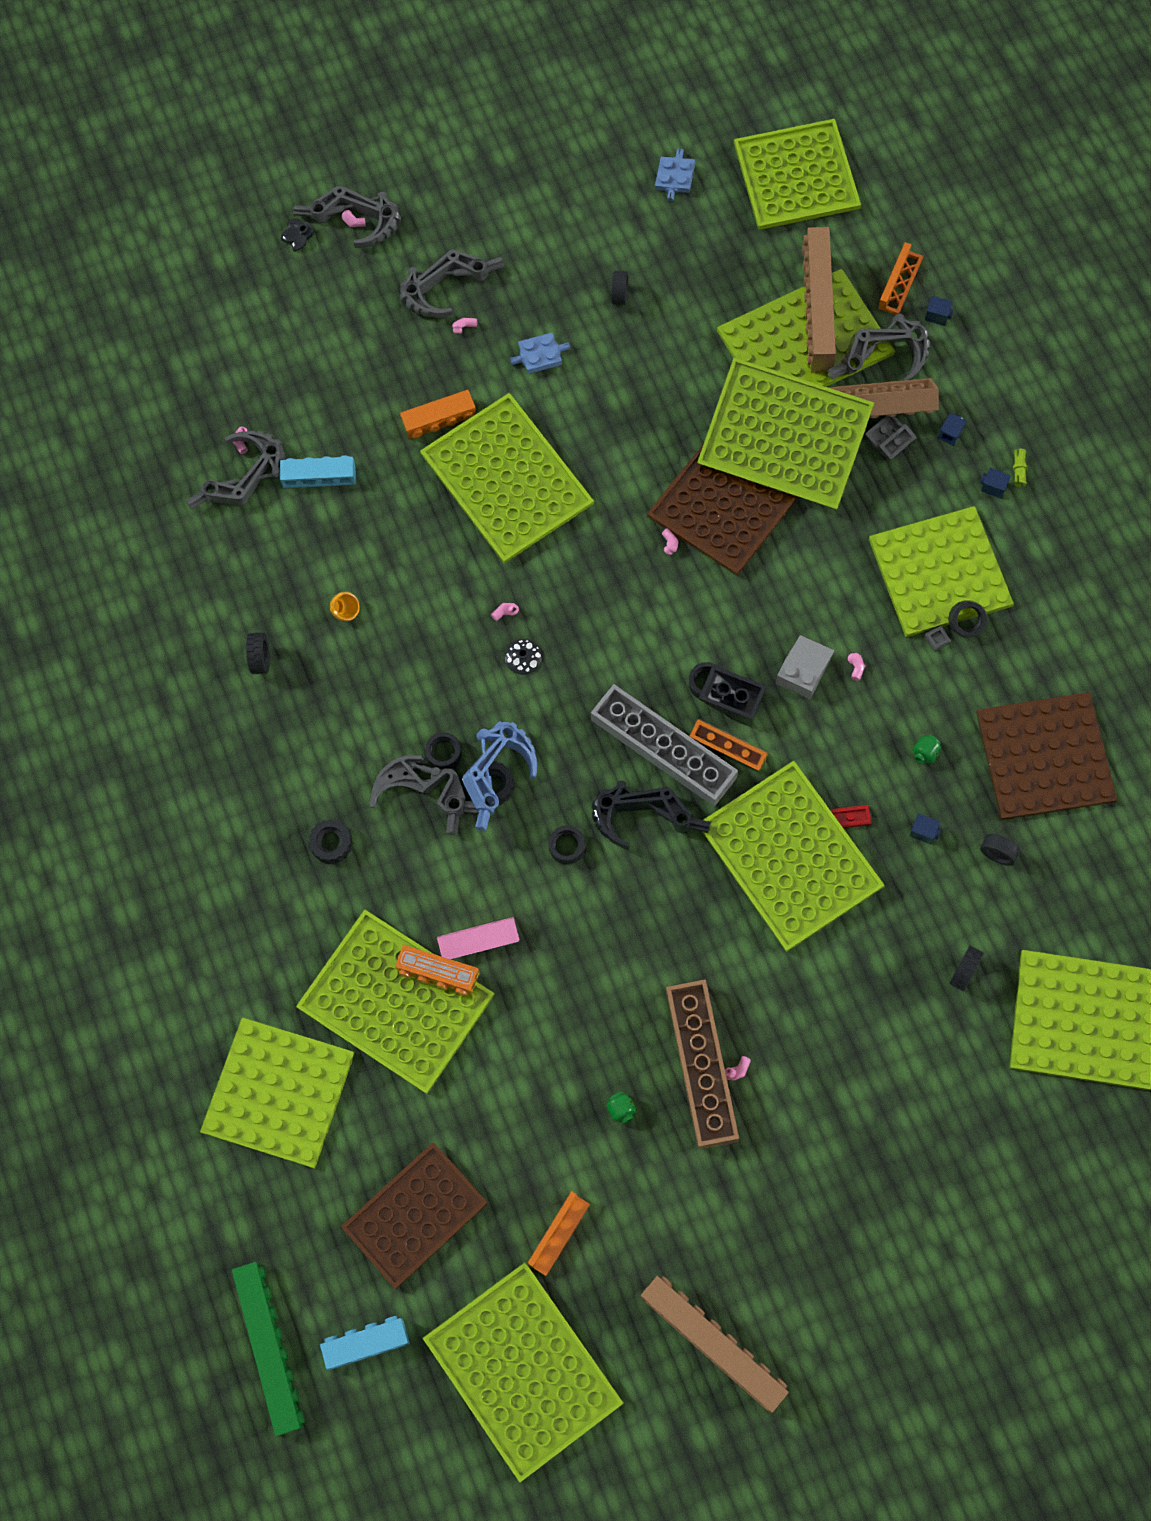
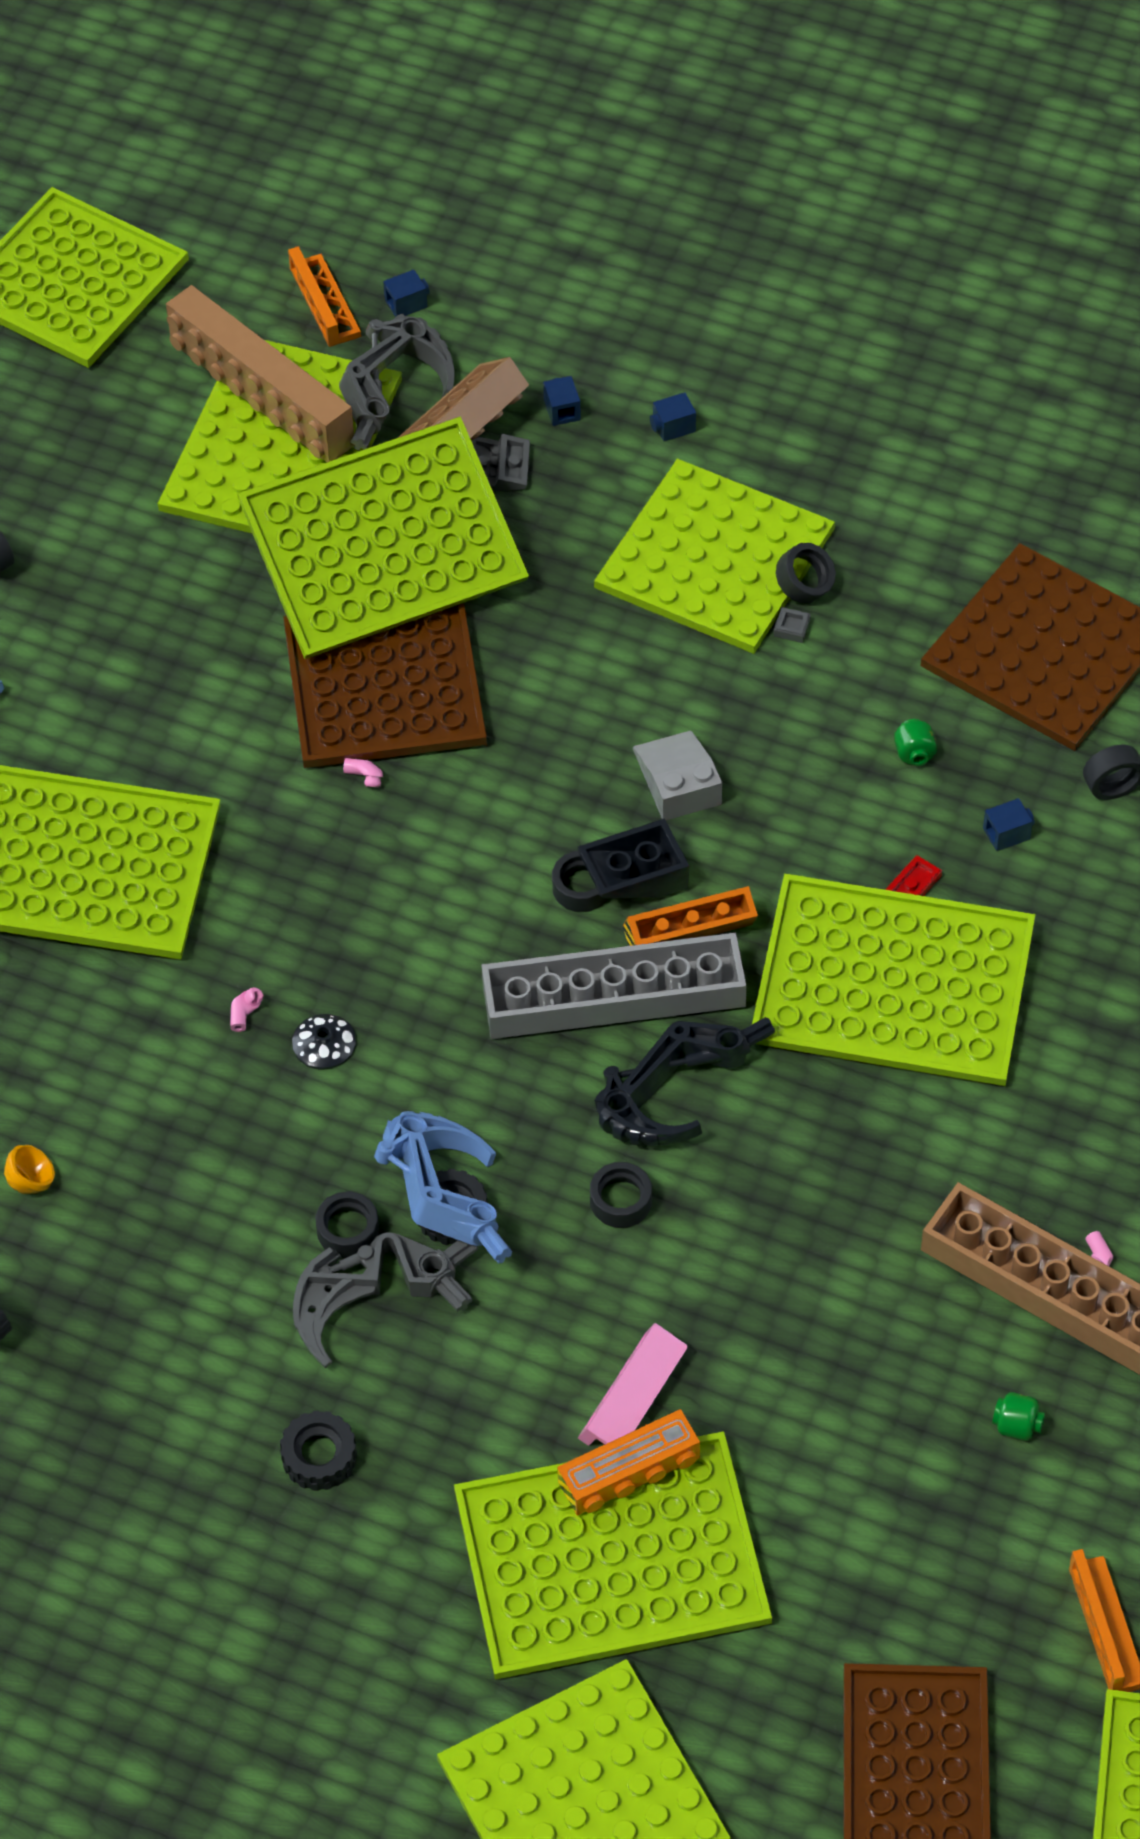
camera: 50 degrees left, 15 degrees down
bright pink arm [848,653,865,681] -> none
lime pin [1013,449,1028,487] -> none

